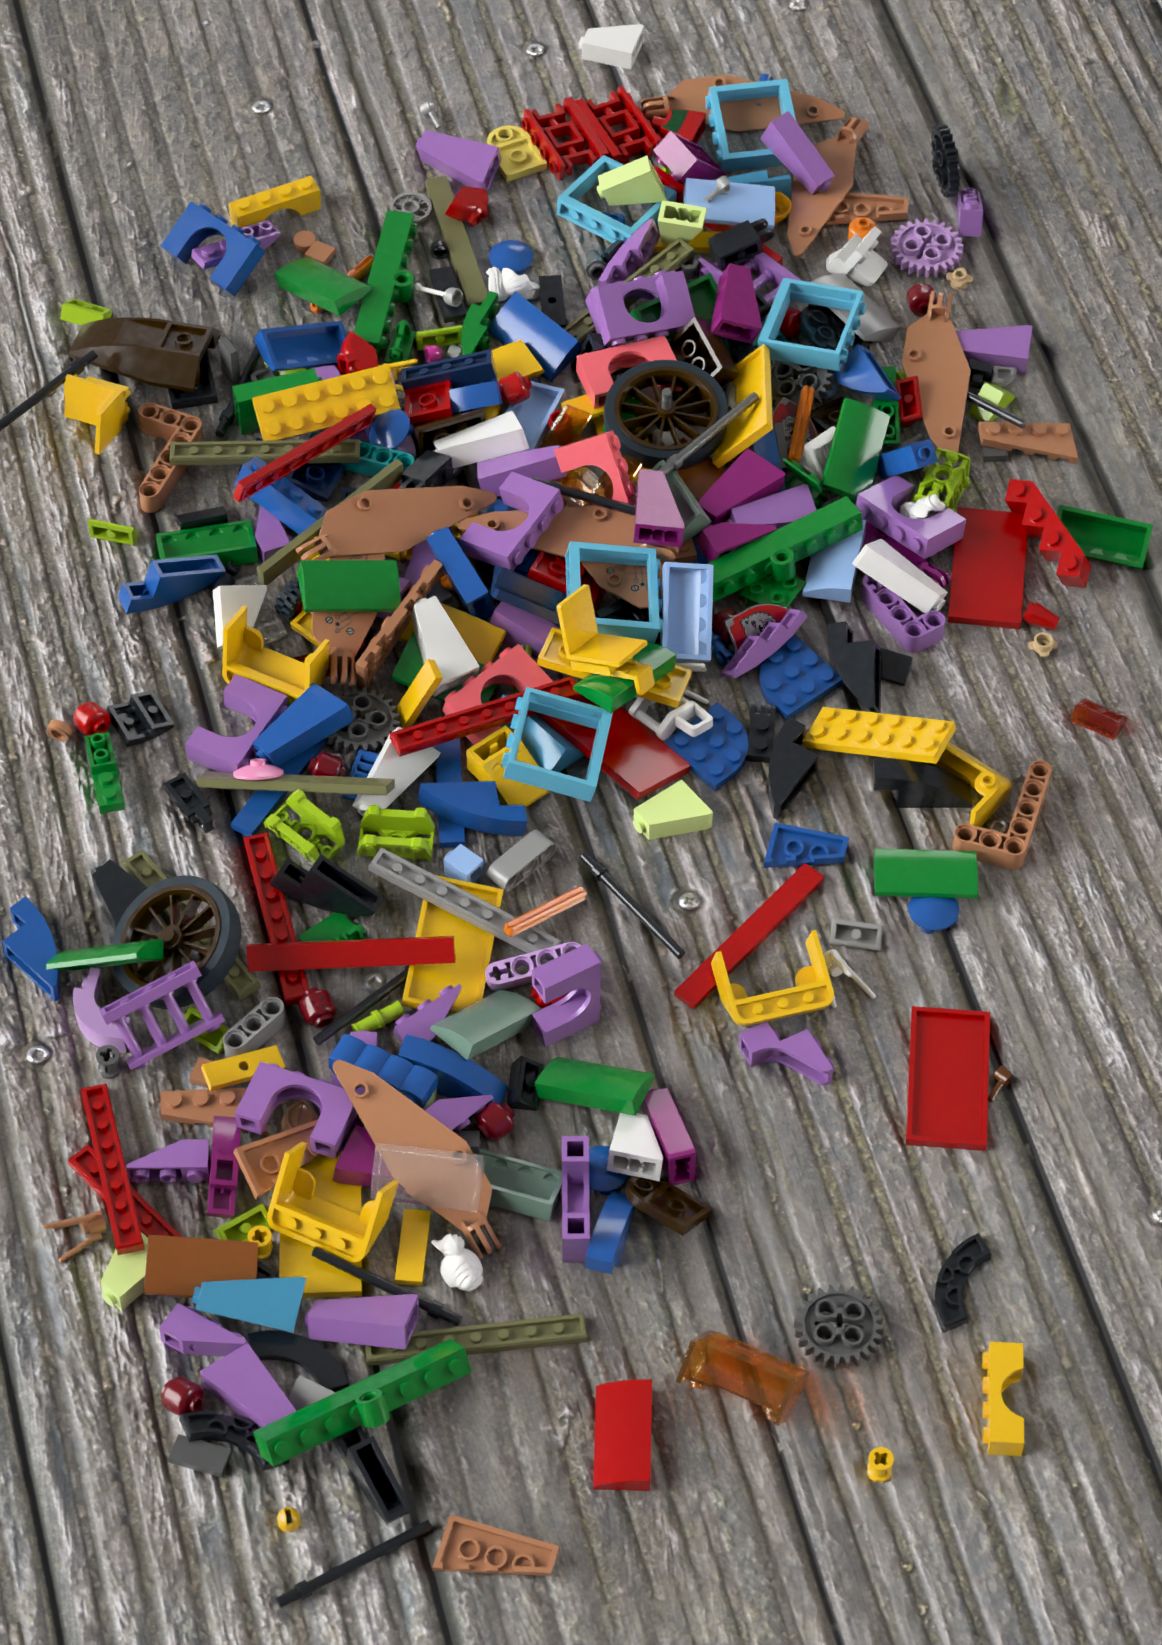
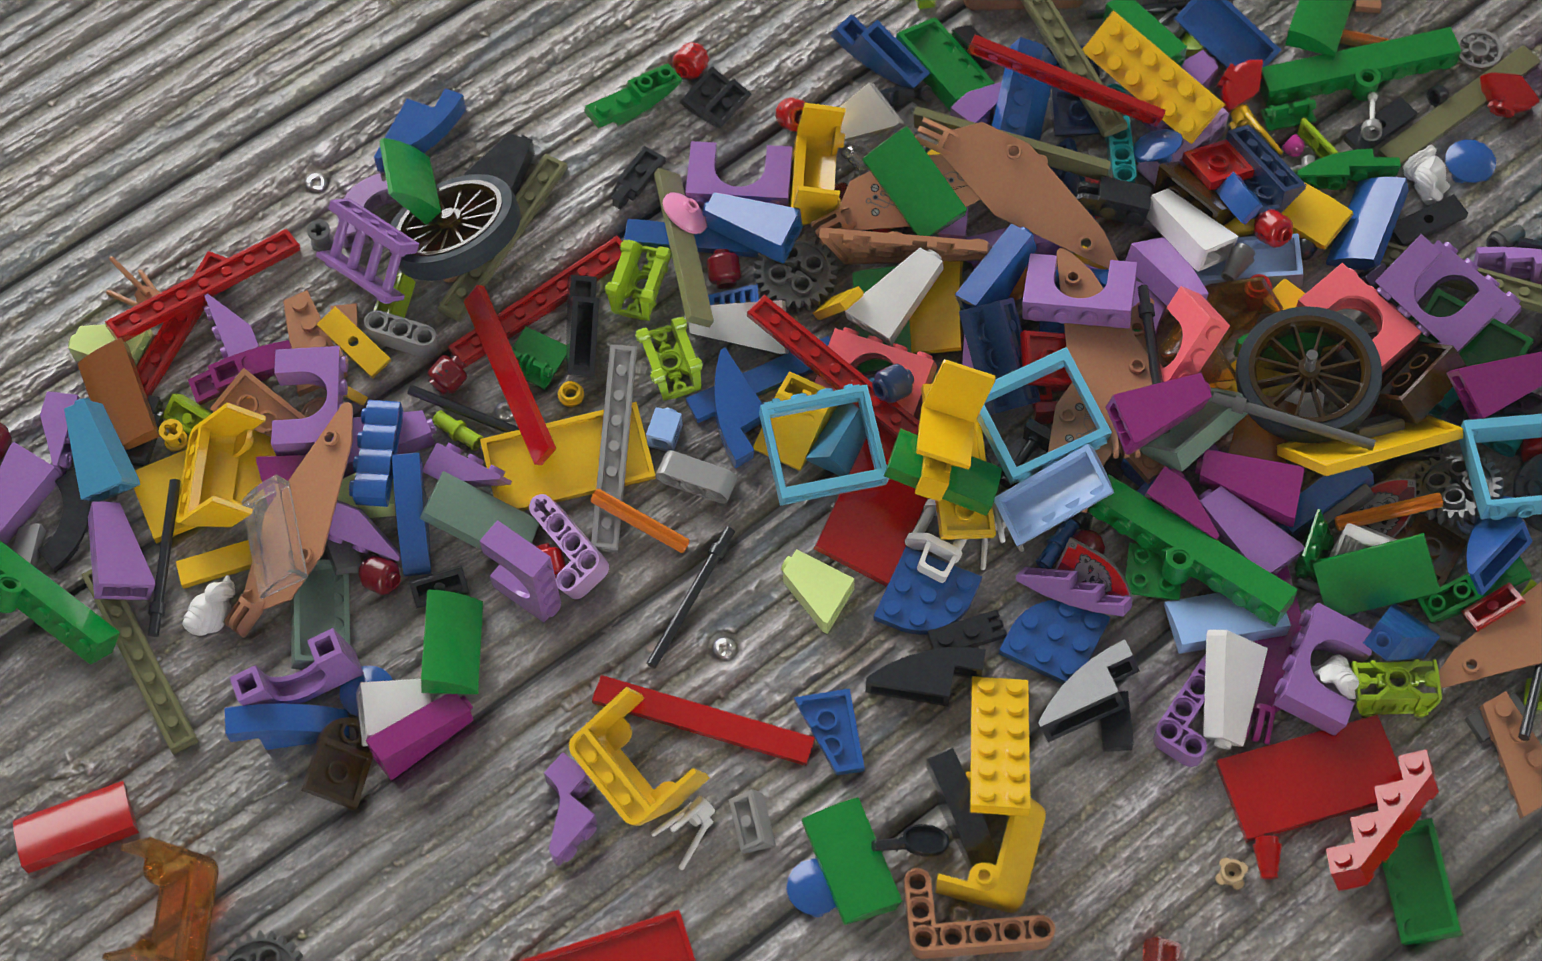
camera: 70 degrees right, 10 degrees up
nougat tile [47,719,73,742] -> none
none -> yellow plate [558,381,584,407]
none -> red head [775,97,807,132]
none -> black piece [871,824,949,857]
none -> dark blue head [872,364,914,403]
none -> dark grey cone [1221,243,1255,283]

